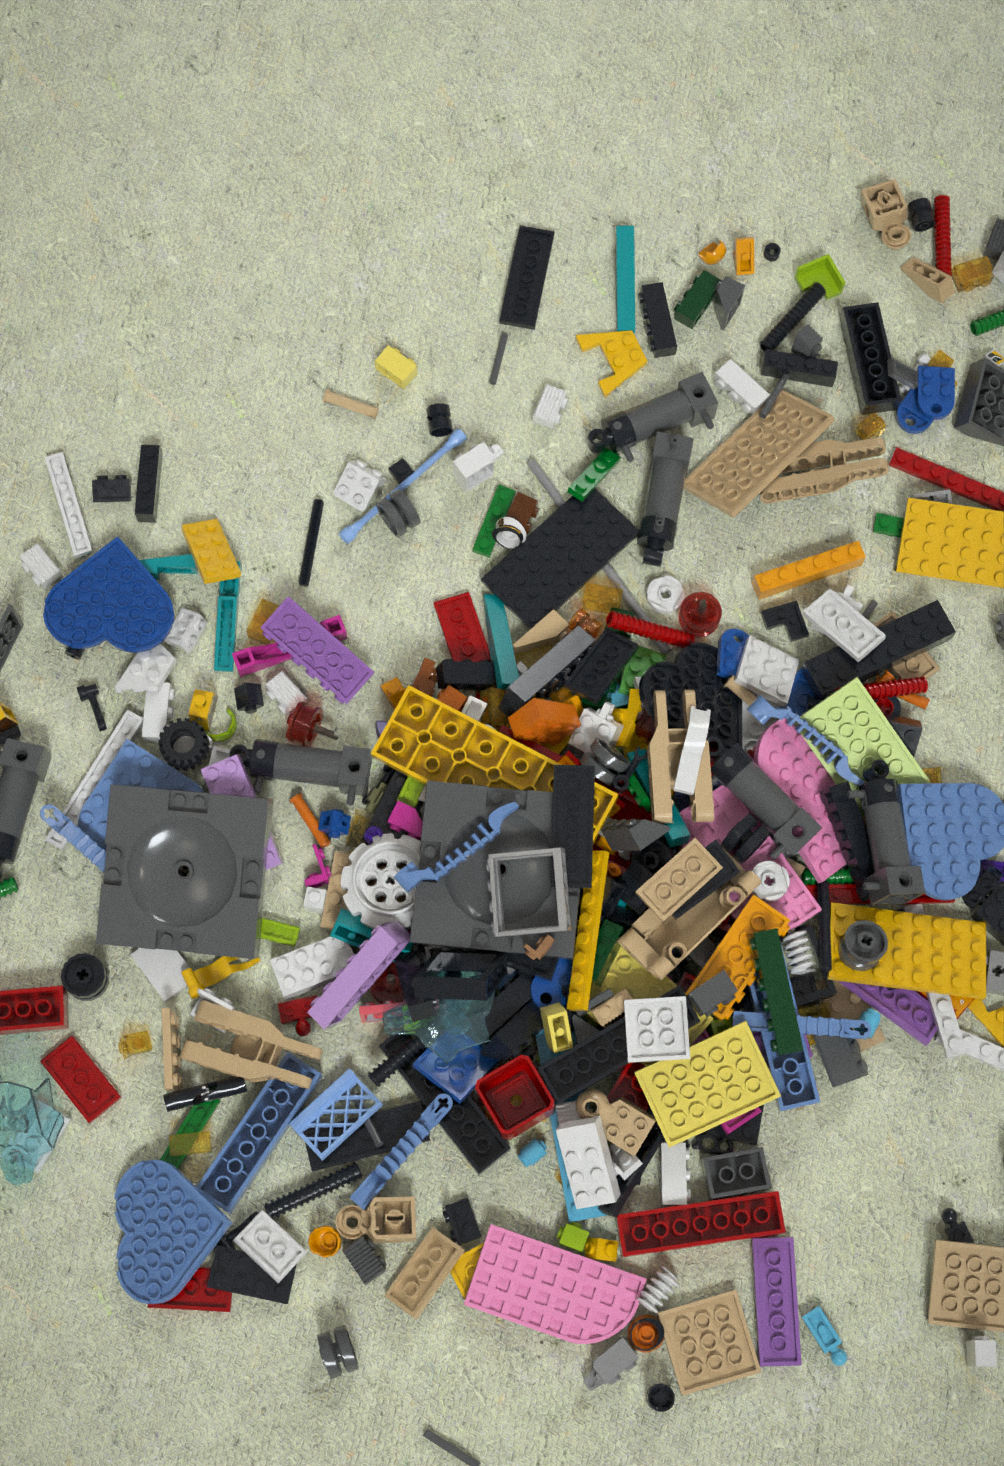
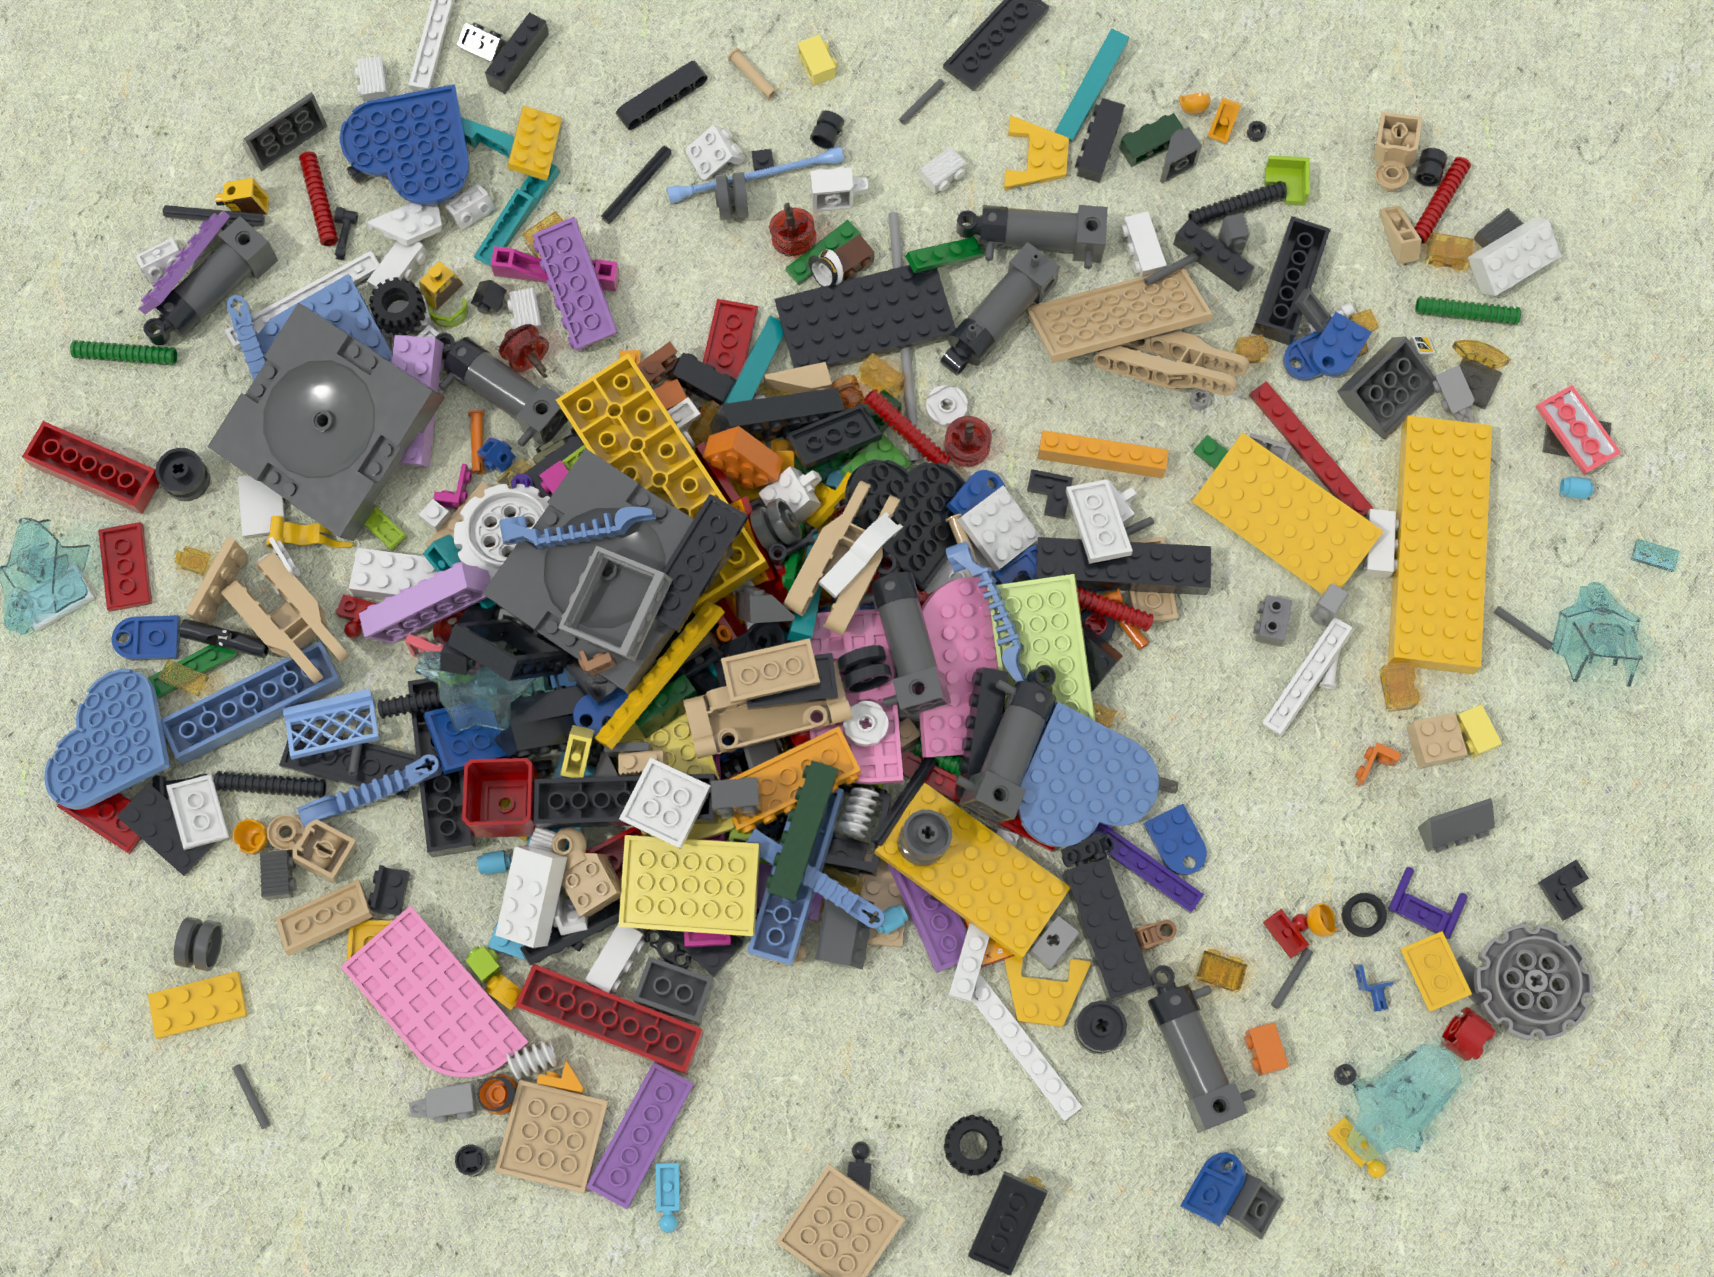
camera: 30 degrees right, 0 degrees up
none -> blue plate [112,615,181,661]
none -> yellow plate [148,971,248,1039]
none -> red piece [299,152,338,246]
none -> light orange slope [537,1061,585,1094]
none -> black beam [616,61,708,130]
none -> clear red wheel [769,203,817,257]
none -> light grey bush [1190,389,1210,410]

